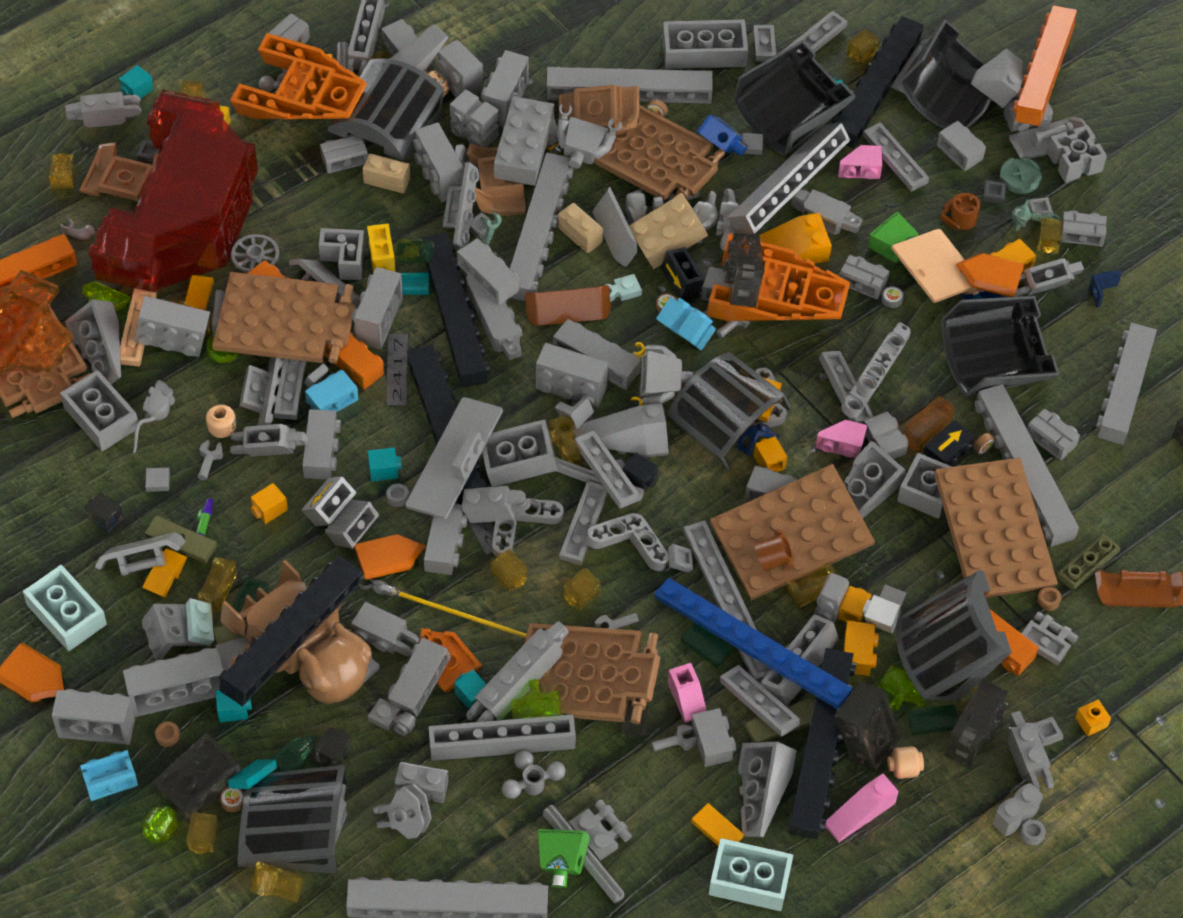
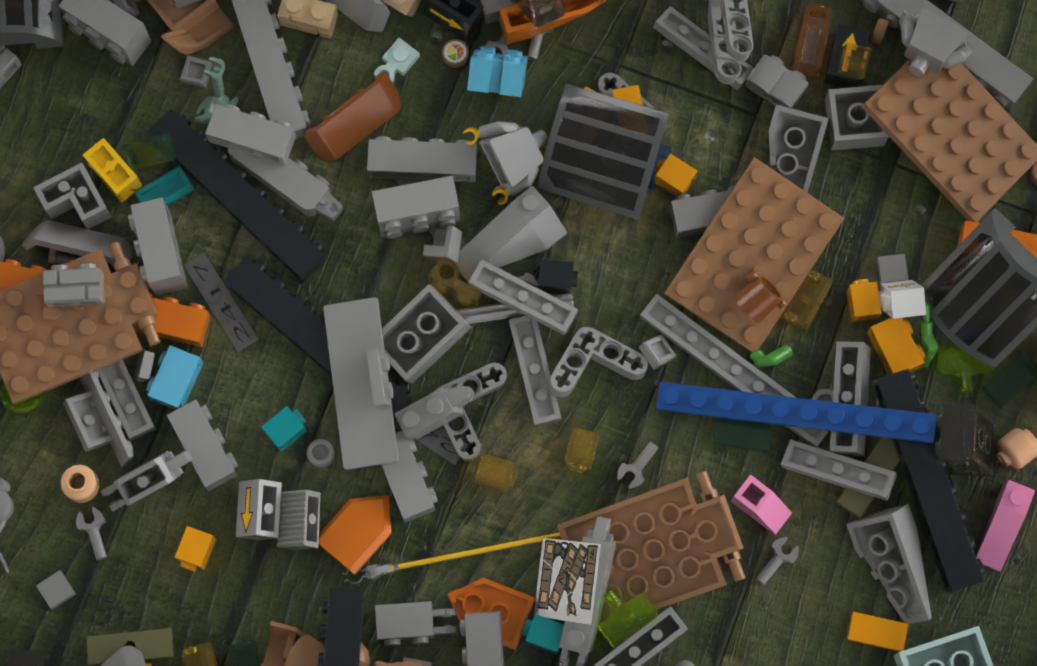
camera: 30 degrees left, 20 degrees up
bright green piece [196,498,214,536] -> none
tan brick [363,154,411,194] -> none
light grey bracket [443,163,479,248] -> none
light grey brick [691,708,736,767] -> none
light grey brick [815,573,849,623] -> none
bright pink slope [816,420,867,458] -> none
none -> light grey brick [43,263,105,307]
none -> sticker [534,538,601,625]
none -> bright green arm [750,344,793,368]
none -> clear yellow slope [838,43,872,79]
none -> light grey torso [899,7,978,77]
none -> bright green hand [920,304,938,367]

